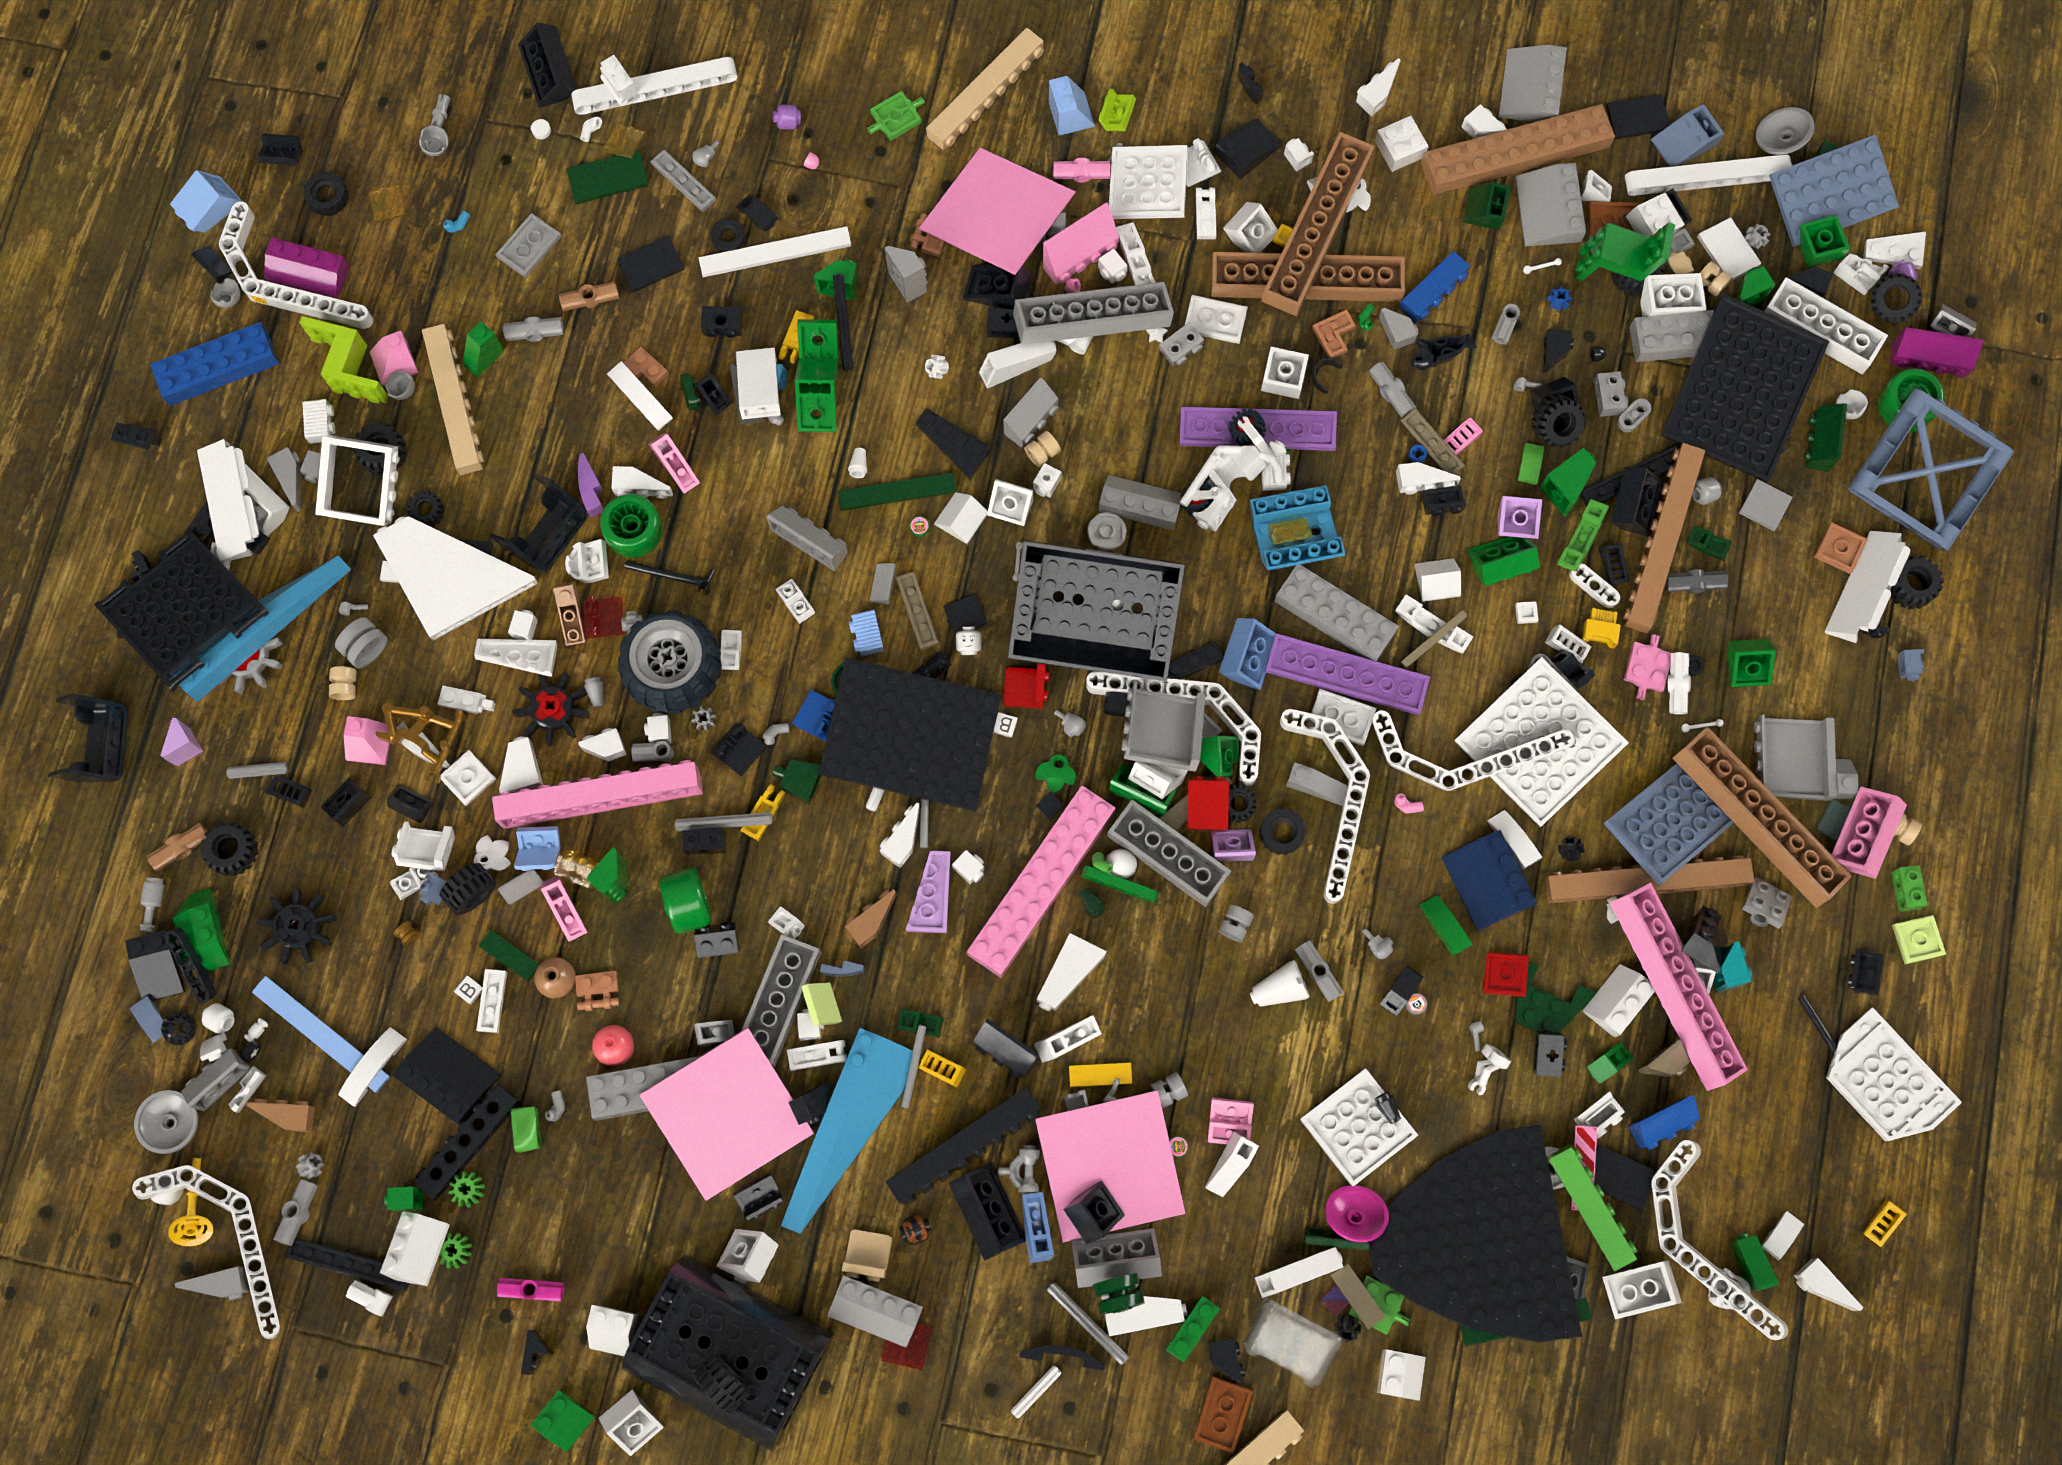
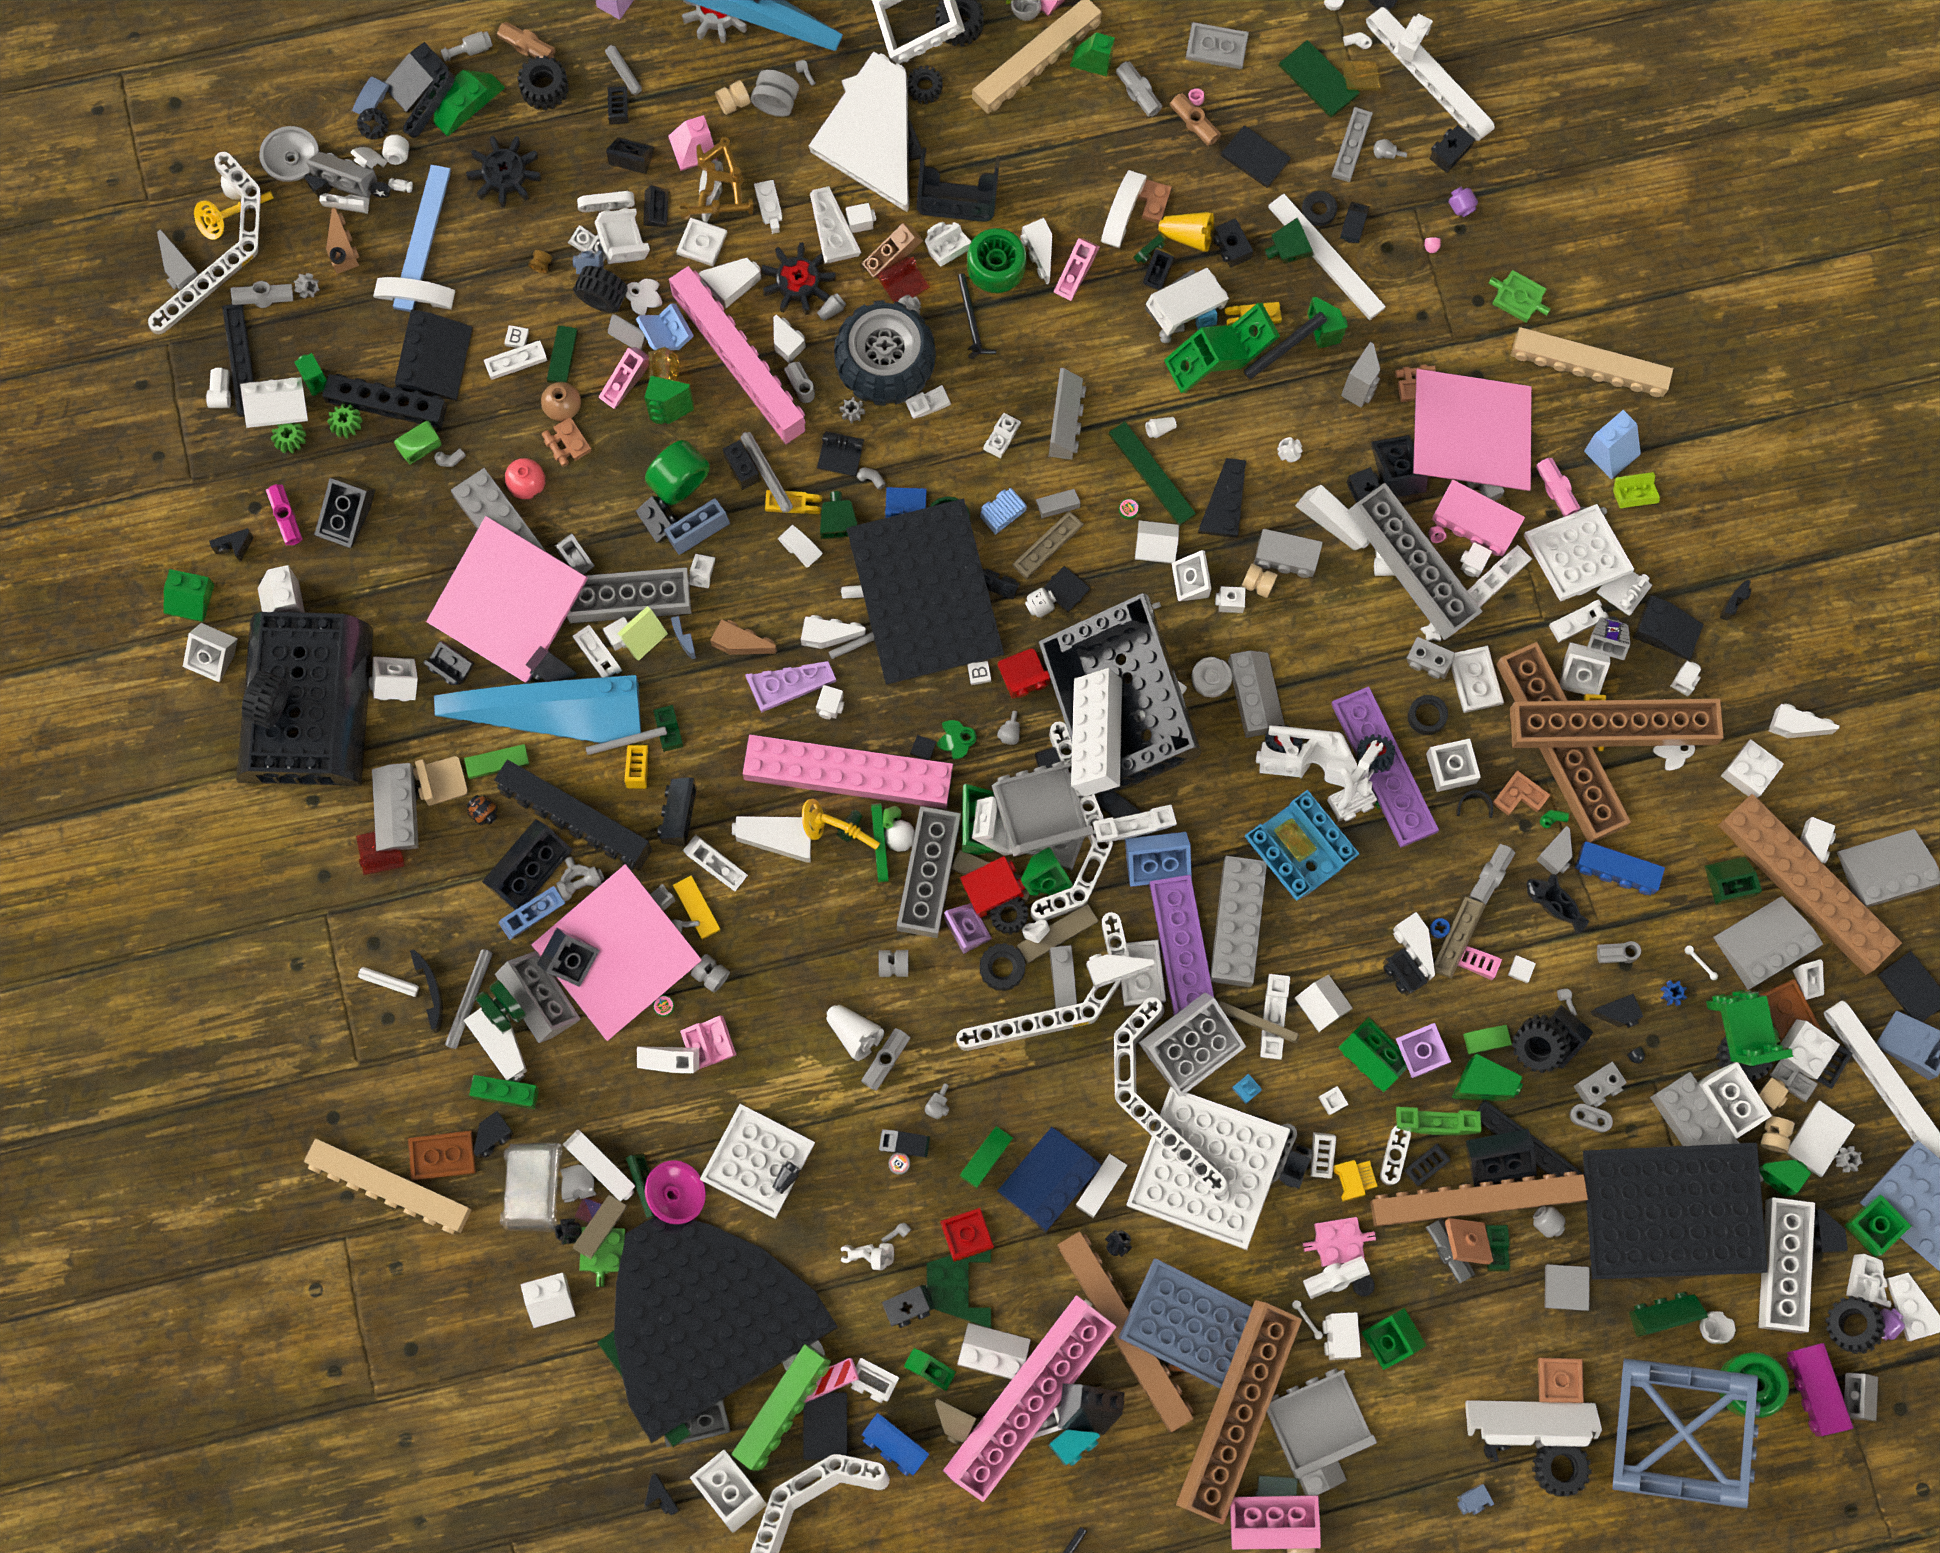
camera: 60 degrees right, 0 degrees up
medium lavender slope [578,453,604,518] -> none
white brick [644,713,672,743] -> none
bright pink arm [1394,794,1424,814] -> none
light grey plate [1742,877,1793,929] -> none
none -> black slope [305,174,331,198]
none -> black slope [314,476,376,548]
none -> black hinge [330,247,346,264]
none -> bright green tile [464,744,530,779]
none -> light grey helmet [560,1165,596,1203]
none -> white beam [577,191,635,212]
none -> black slope [644,1473,680,1516]
none -> sand blue brick [664,498,730,555]
none -> white slope [777,525,823,568]
none -> yellow dish [802,799,880,850]
none -> dark tan tile [1017,904,1098,964]
none -> white tile [1022,920,1050,943]
none -> white brick [1071,668,1122,796]
none -> white slope [1087,954,1155,989]
none -> white slope [1093,805,1177,842]
none -> light grey slope [1139,993,1246,1097]
none -> yellow cone [1159,212,1214,251]
none -> bright pink hinge [1189,89,1204,106]
none -> dark azure tile [1232,1074,1262,1104]
none -> dark green torso [1264,217,1314,264]
none -> white brick [1323,1313,1361,1360]
none -> black tyre [1408,695,1448,735]
none -> black brick [1430,124,1475,173]
none -> nougat plate [1445,1218,1493,1264]
none -> white tile [1508,955,1536,983]
none -> light grey torso [1586,616,1630,660]

